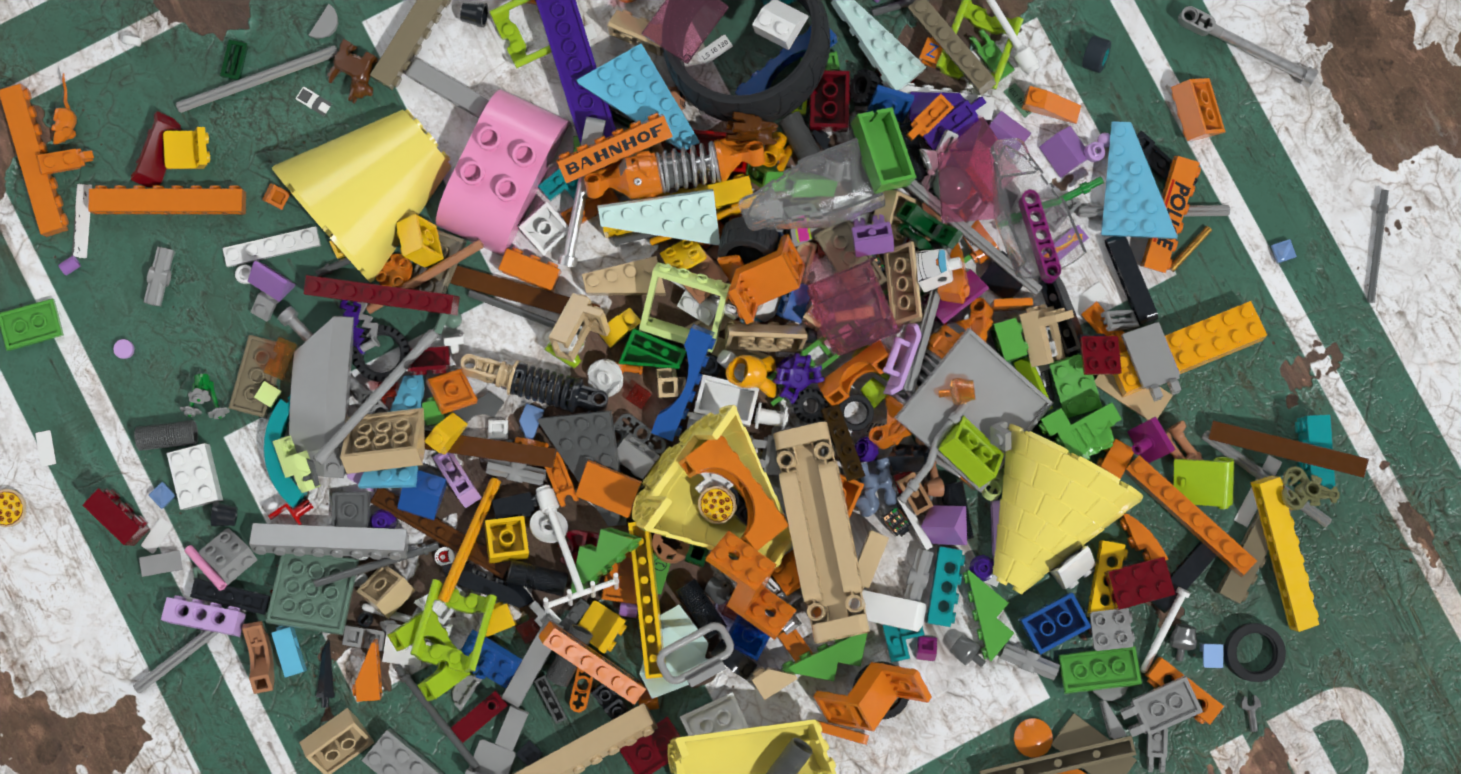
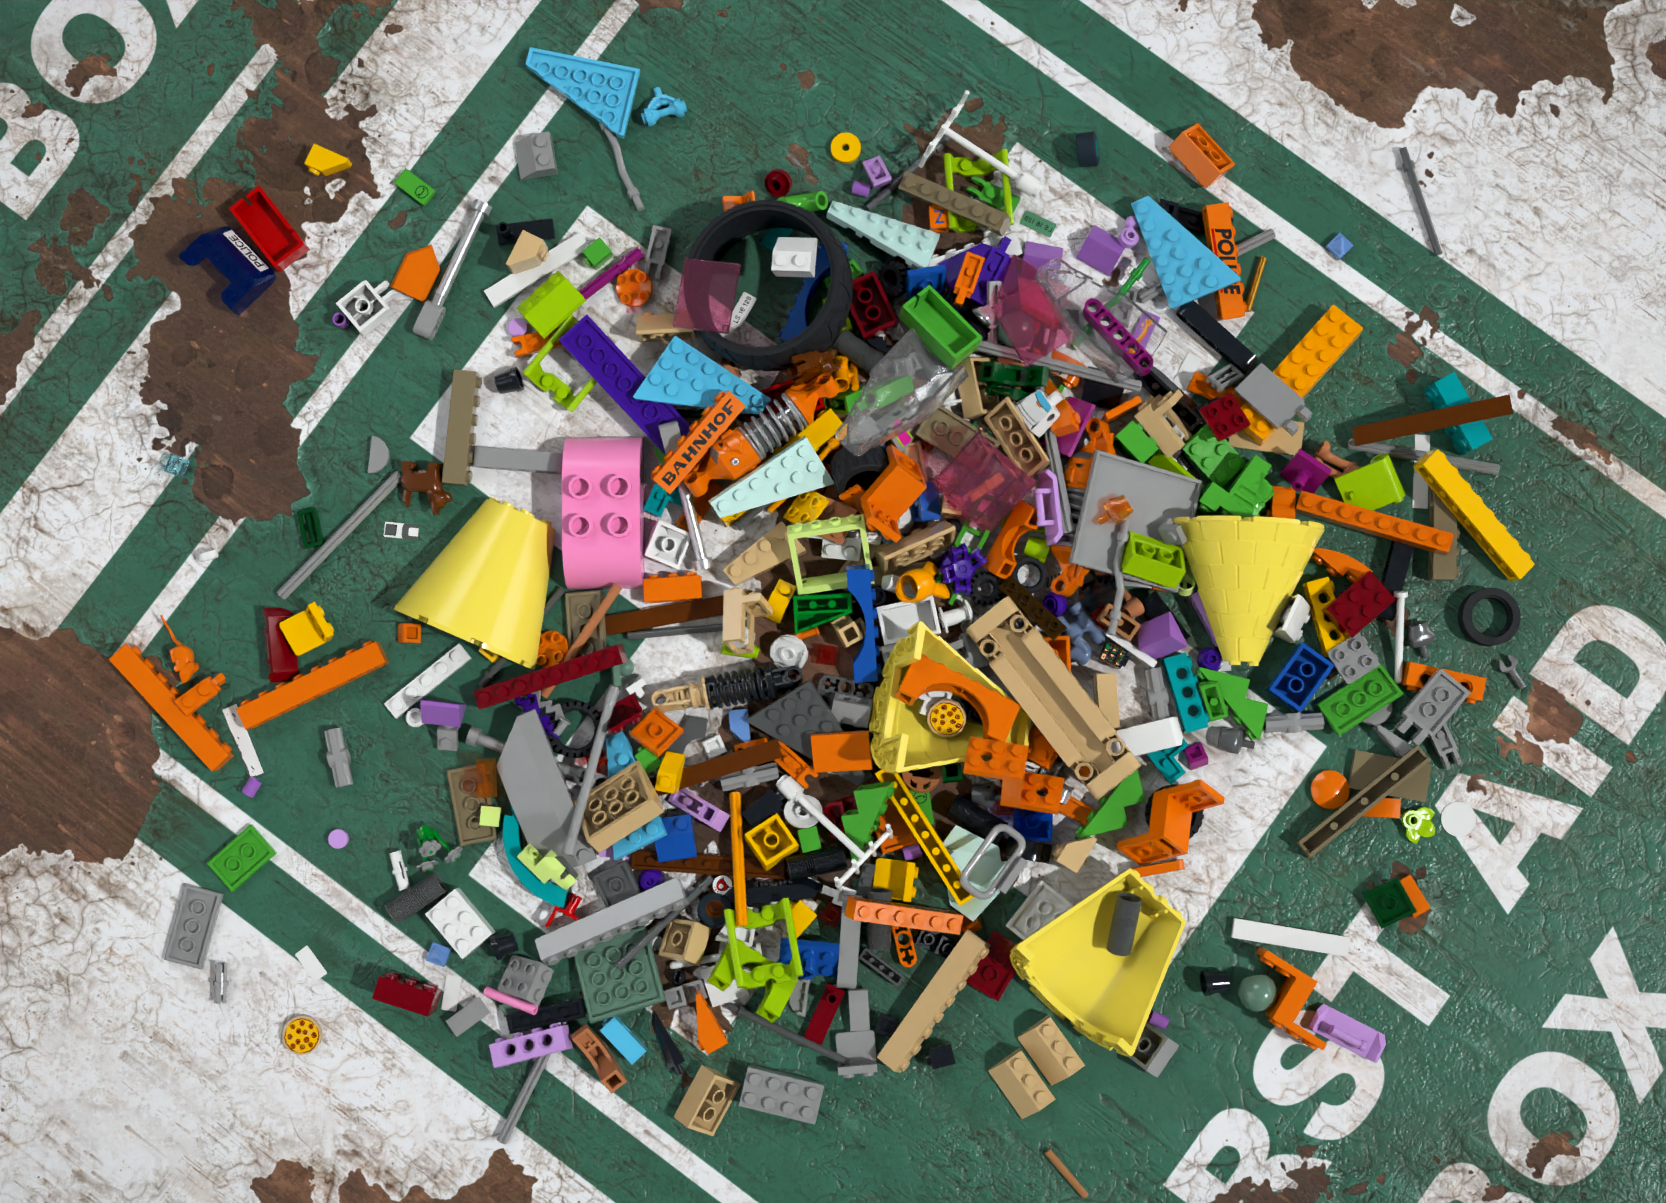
camera: 20 degrees left, 0 degrees up
yellow brick [396,214,444,268] -> none
medium lavender brick [852,214,894,257] -> none
orange slope [1022,86,1081,124] -> none
flat silver piece [1178,6,1318,88] -> none
light blue panel [1200,643,1223,668] -> none
olive animal [1282,466,1340,511] -> none
none -> white pin [389,850,411,891]
none -> black wheel [697,893,732,928]
none -> bright green brick [797,825,822,853]
none -> bright green slope [1199,681,1229,722]

